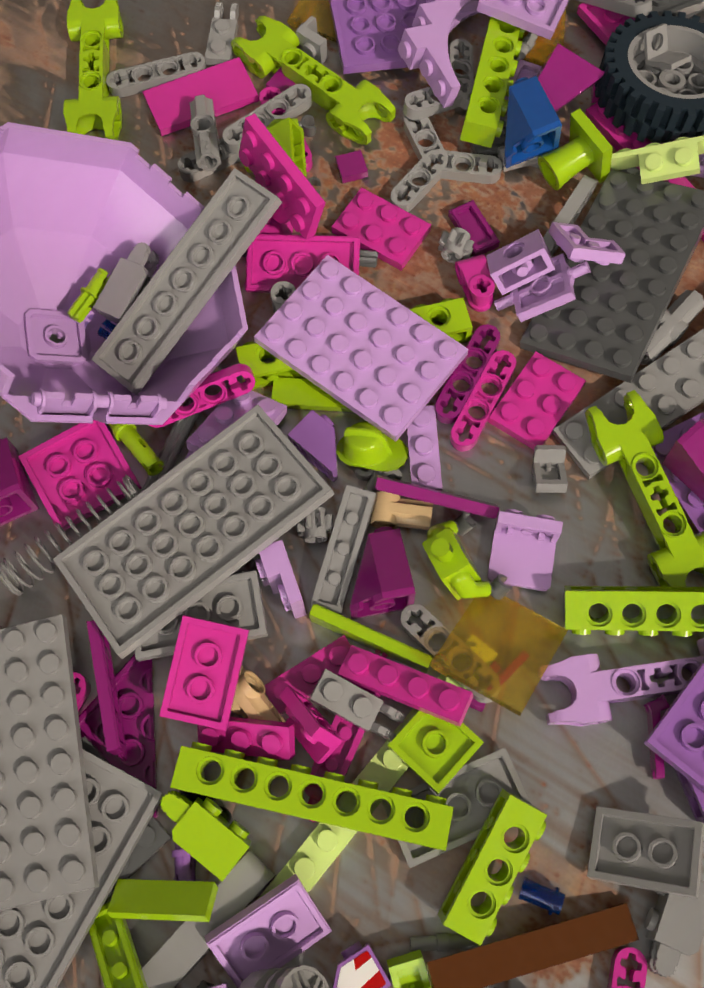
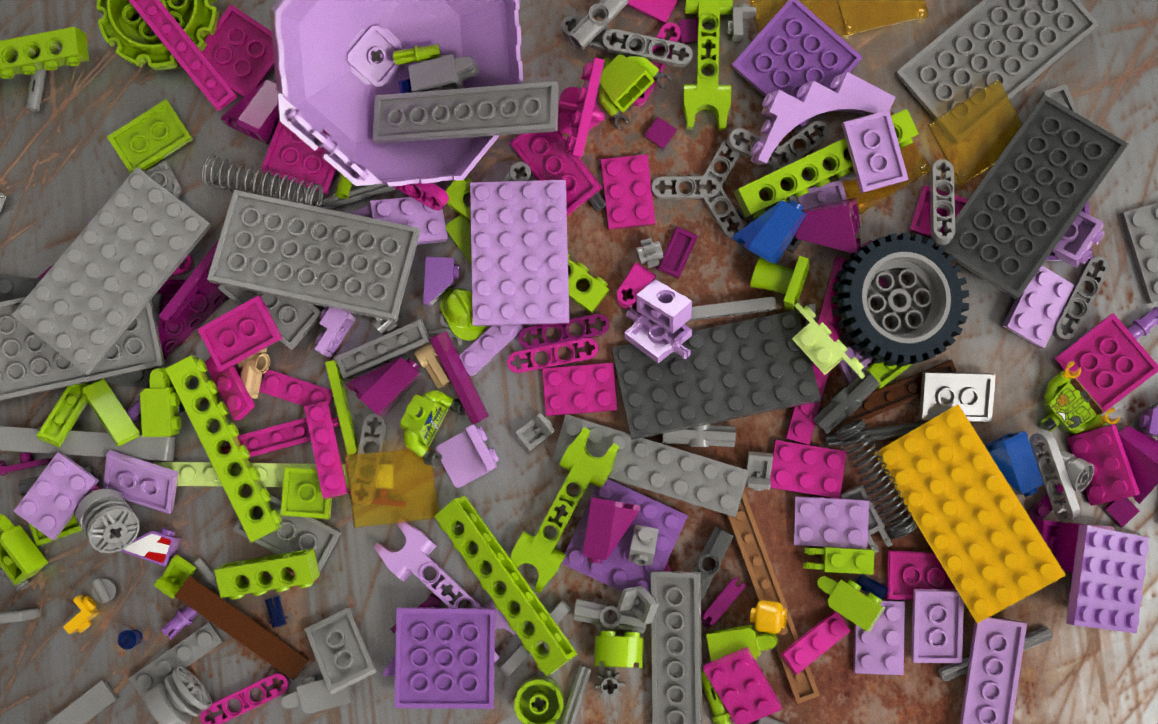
camera: 50 degrees right, 15 degrees up
dark pink bracket [279,686,343,765] -> none
light grey hinge [309,669,406,741] -> none
lavender plate [548,222,626,266] -> none
light grey bracket [643,23,692,71] -> none

